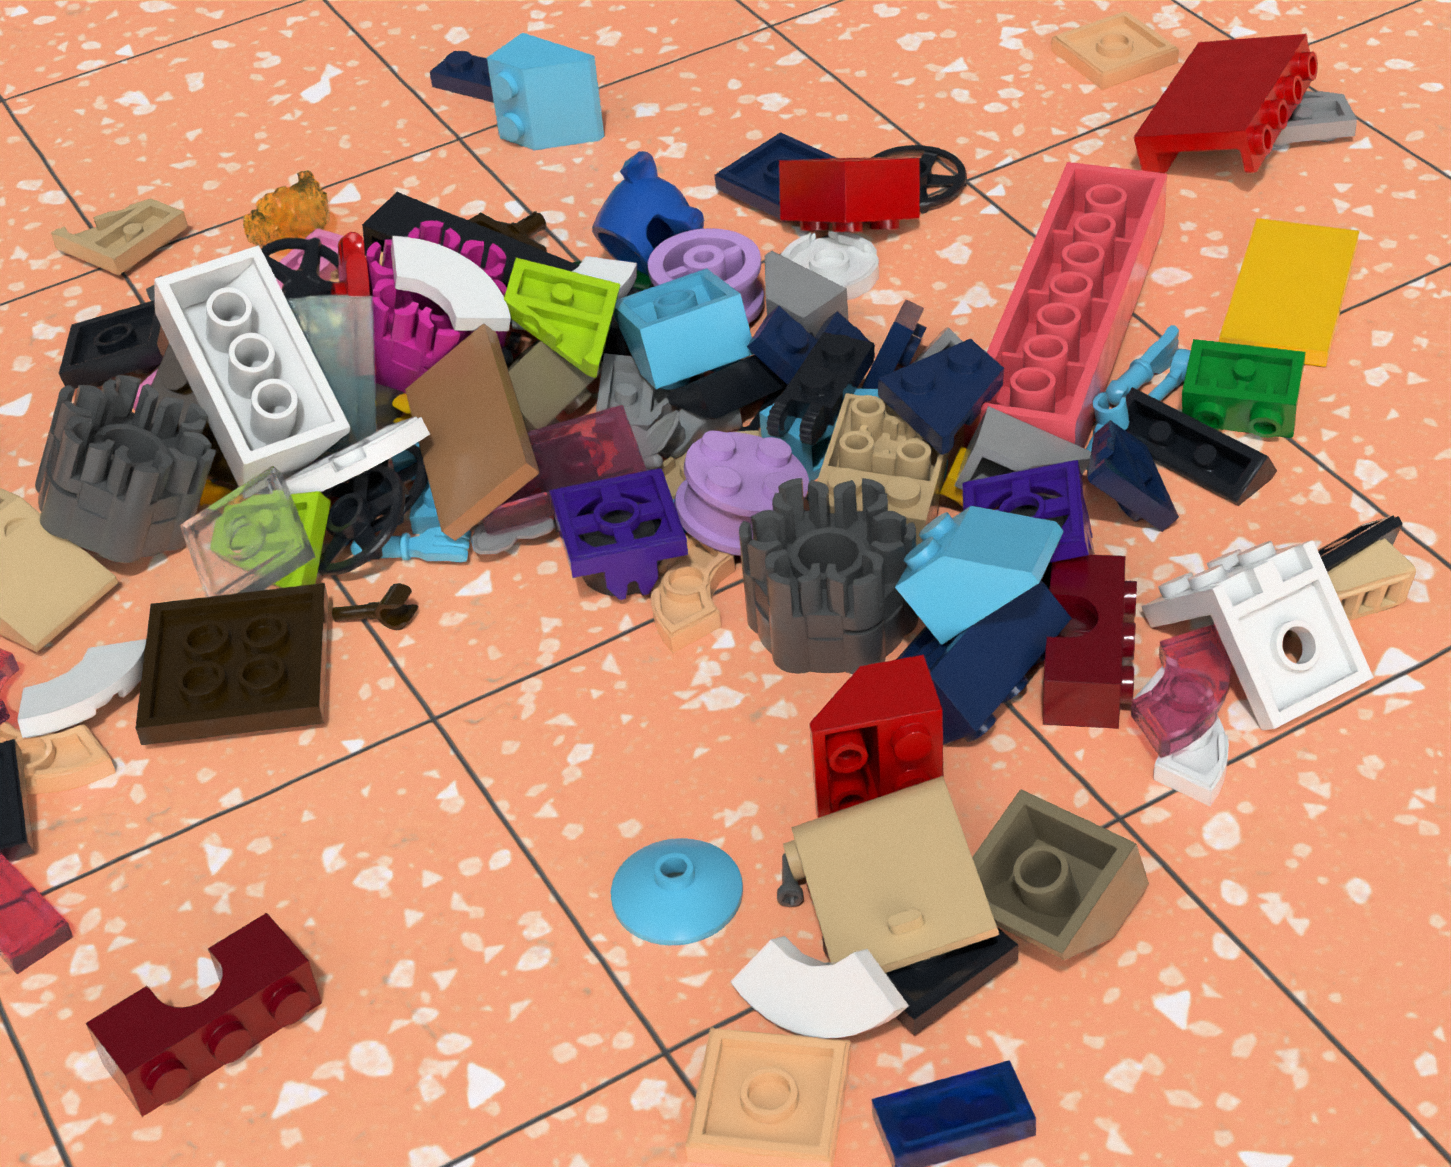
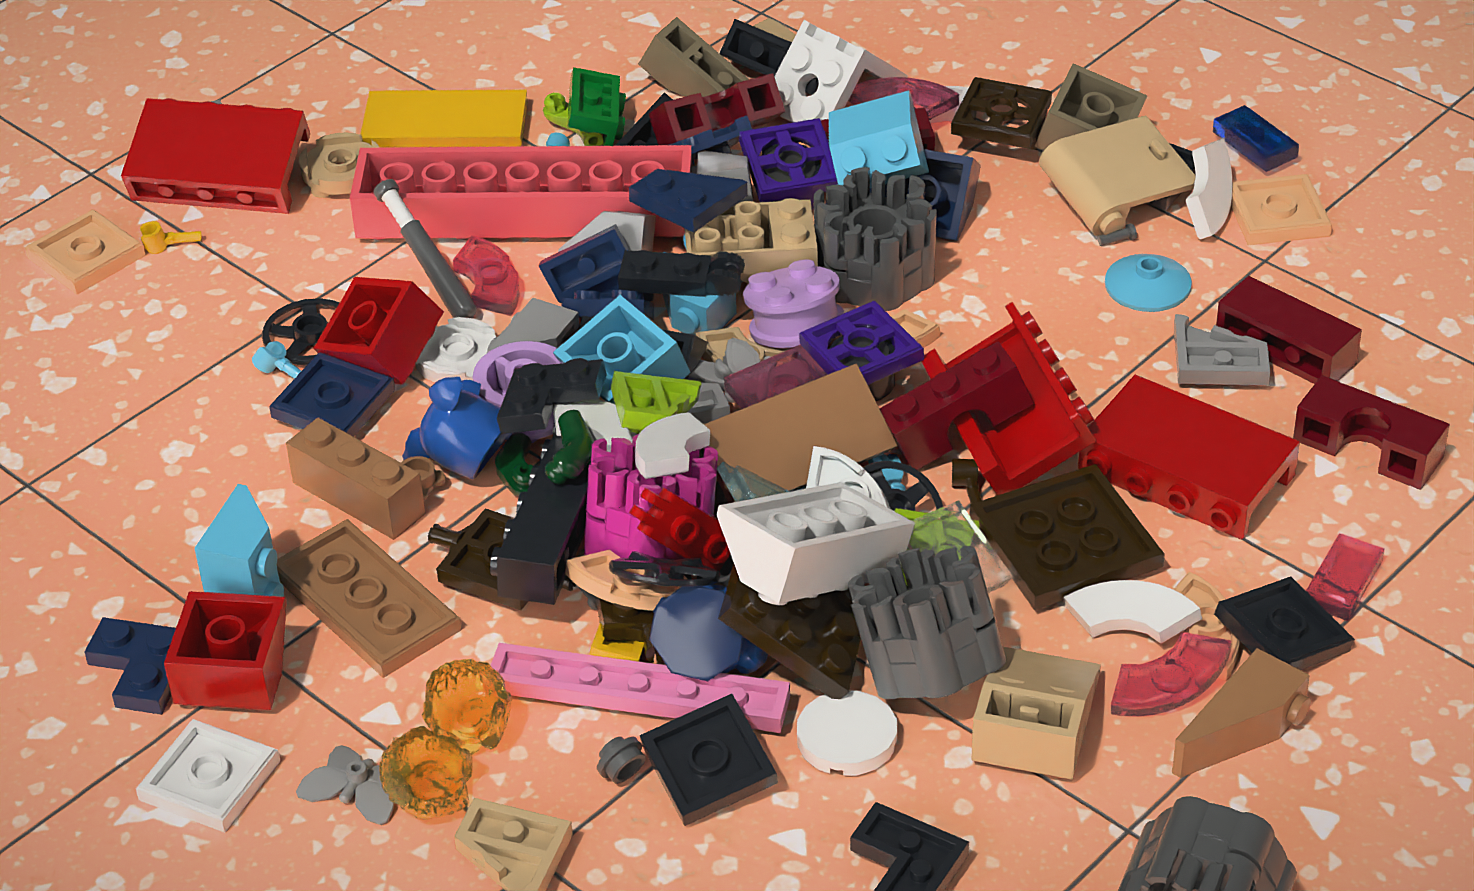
camera: 110 degrees left, 0 degrees up
red slope [809,655,944,818] -> none
none -> white tile [136,719,280,833]
none -> yellow hand [140,221,202,254]
none -> red slope [164,591,287,710]
none -> medium azure hand [252,341,301,379]
none -> medium nougat tile [277,519,462,678]
none -> medium nougat brick [286,418,425,540]
none -> light grey piece [296,745,410,825]
none -> tan plate [299,132,379,198]
none -> dark grey piece [373,179,477,318]
none -> clear yellow hair [379,726,473,820]
none -> clear pink tile [453,235,520,316]
none -> black plate [497,358,607,434]
none -> dark green arm [545,409,594,485]
none -> dark tan slope [638,17,749,97]
none -> dark red arch [649,73,786,145]
none -> dark red arch [879,341,1034,470]
none -> red panel [921,302,1097,495]
none -> dark brown piece [951,77,1052,150]
none -> red panel [1078,374,1300,539]
none -> light grey wing [1174,314,1270,386]
none -> dark red brick [1216,275,1362,384]

